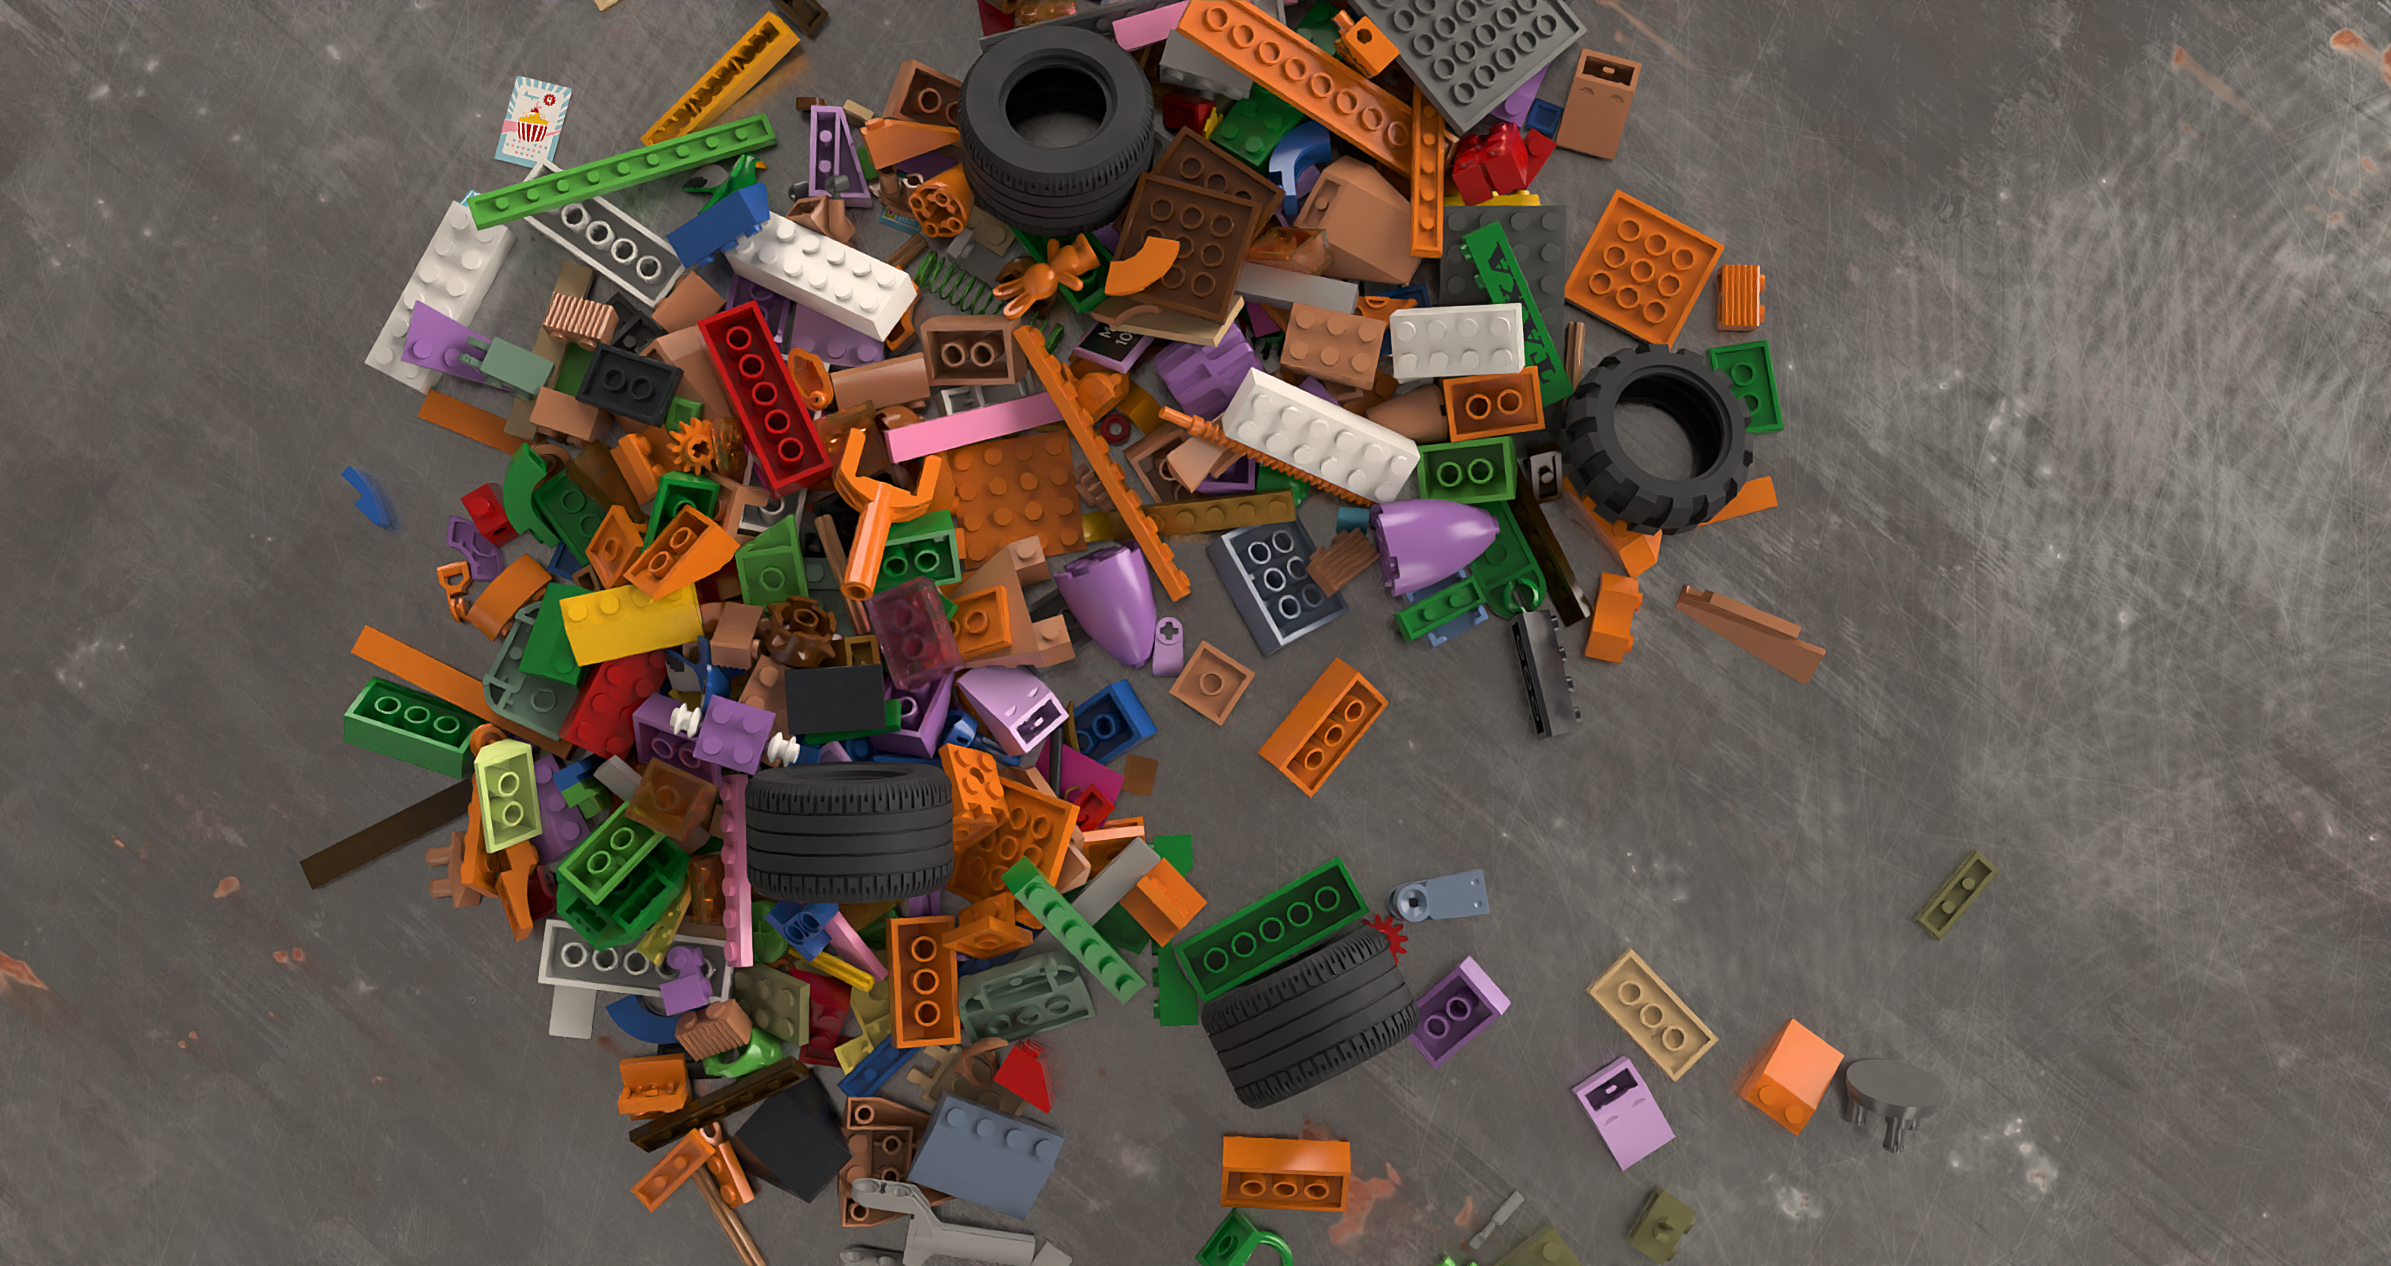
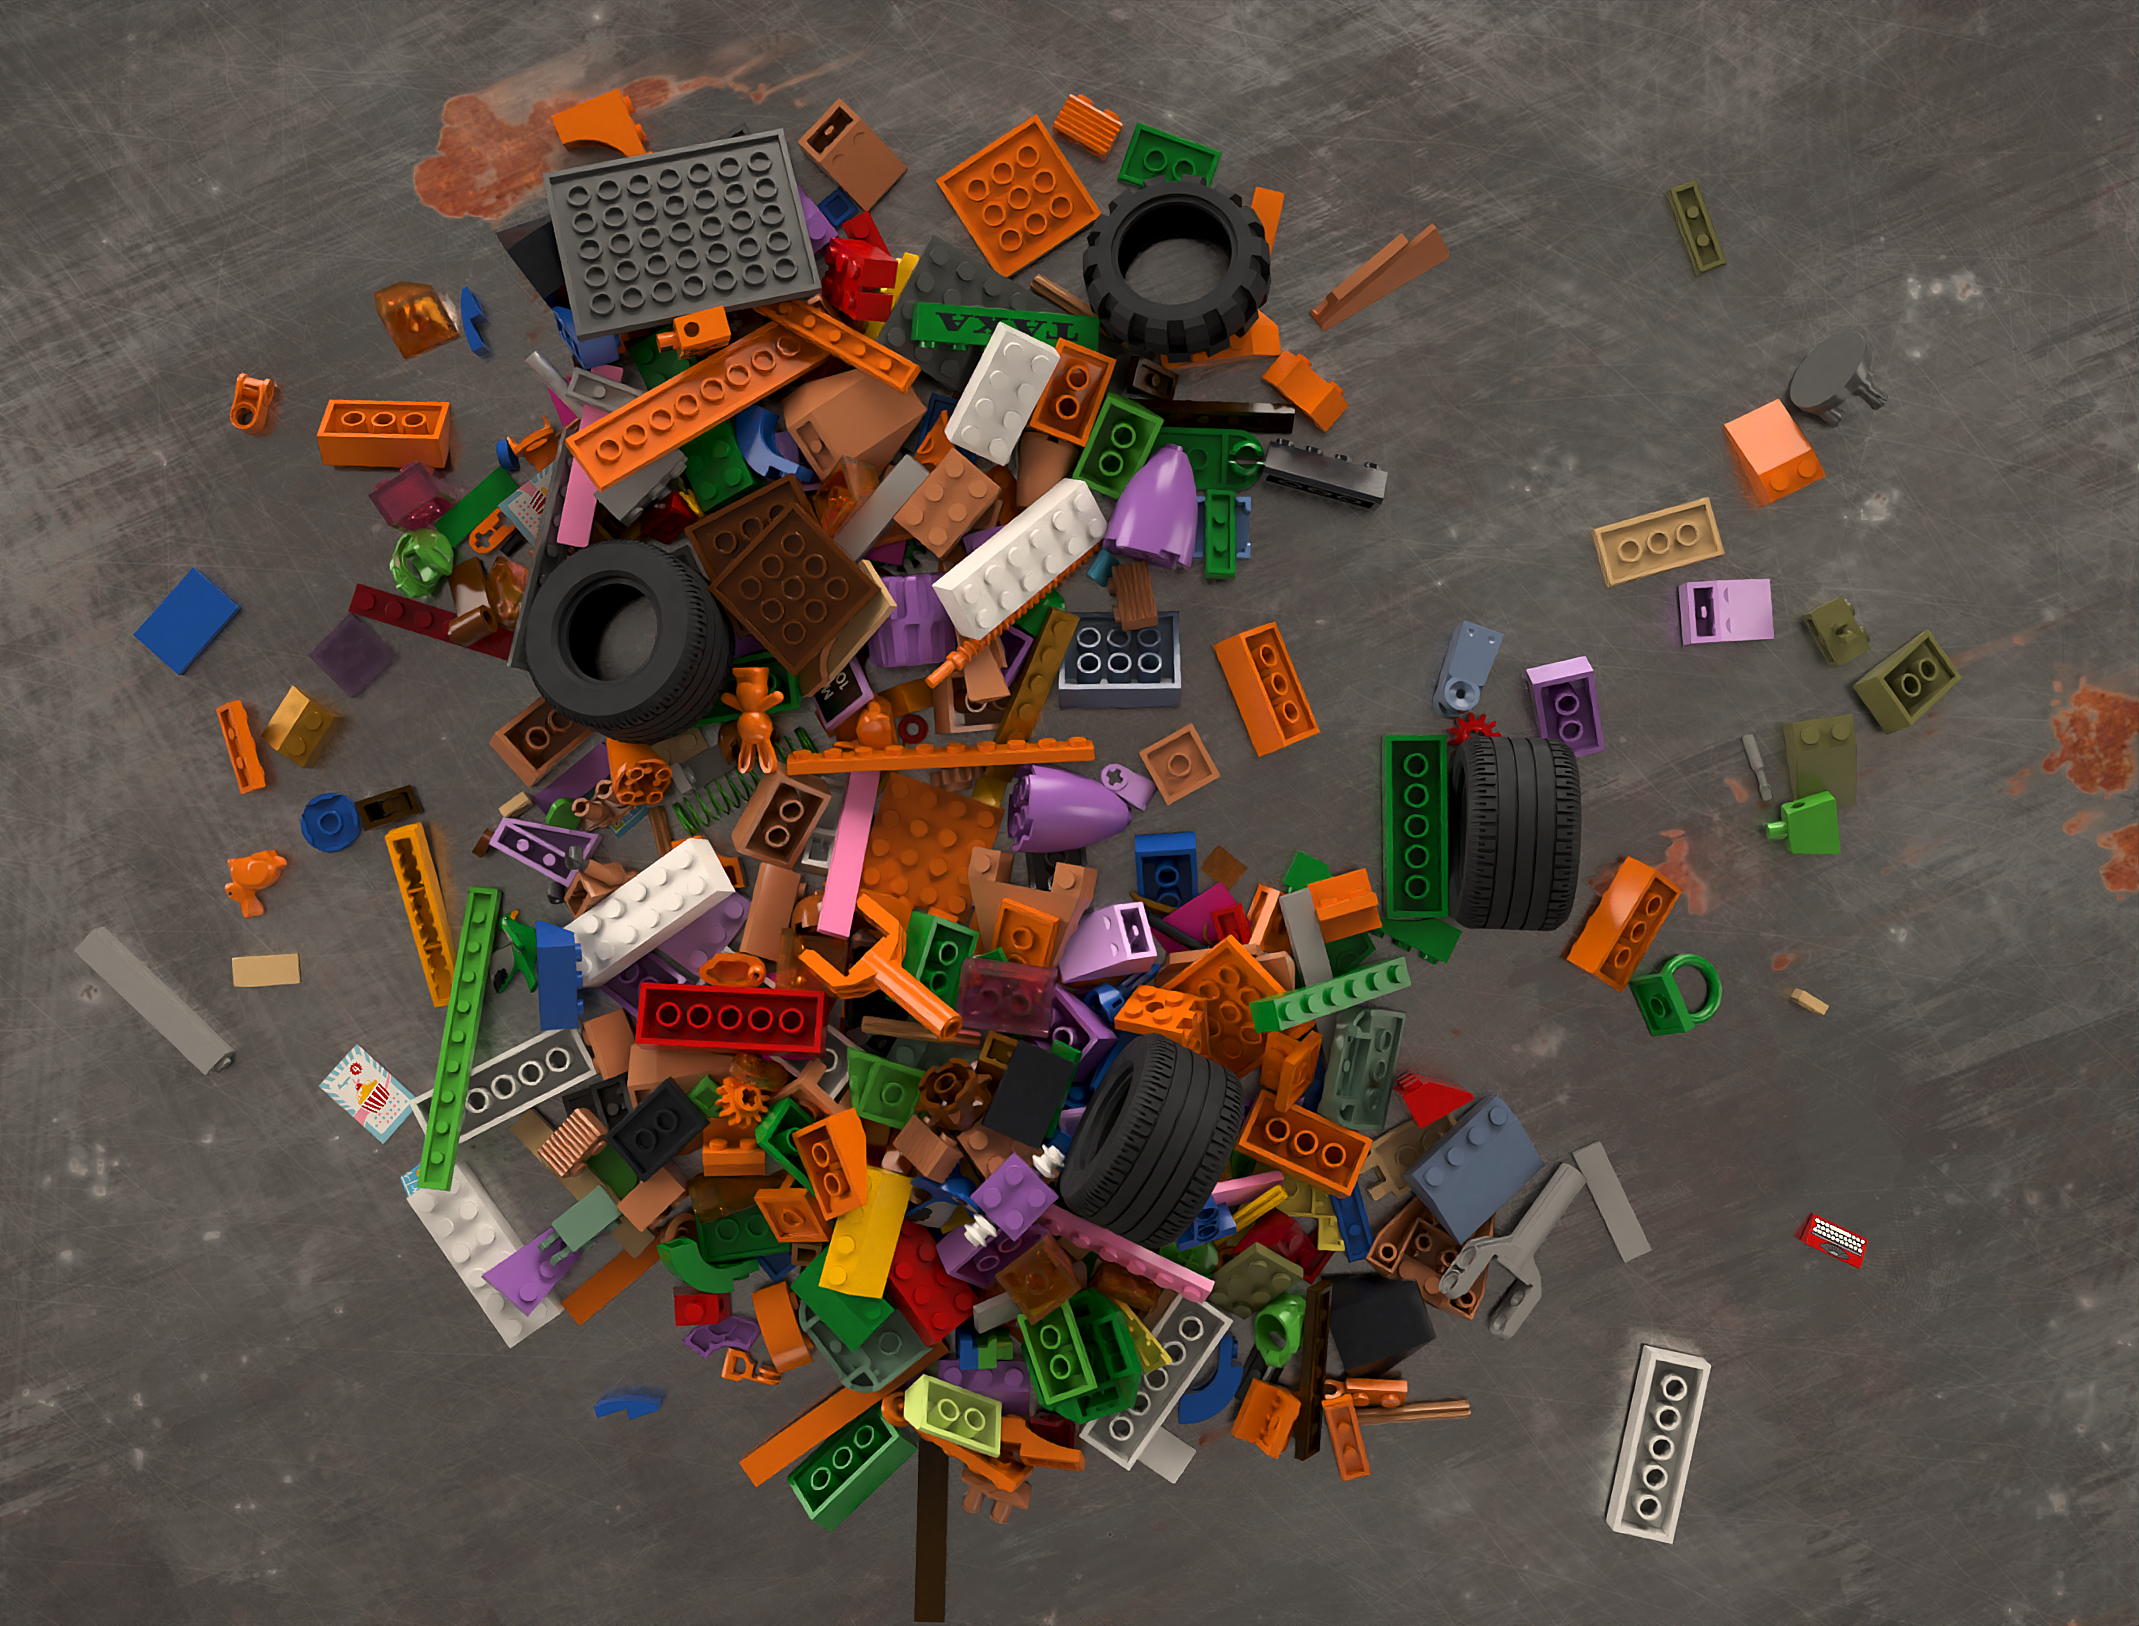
camera: 65 degrees left, 5 degrees up
medium lavender brick [659,945,713,1016] -> none
nougat brick [674,998,753,1062] -> none
orange slope [859,118,960,170] -> none
nougat piece [954,1037,1010,1090] -> none
orange tile [1104,236,1180,296] -> none

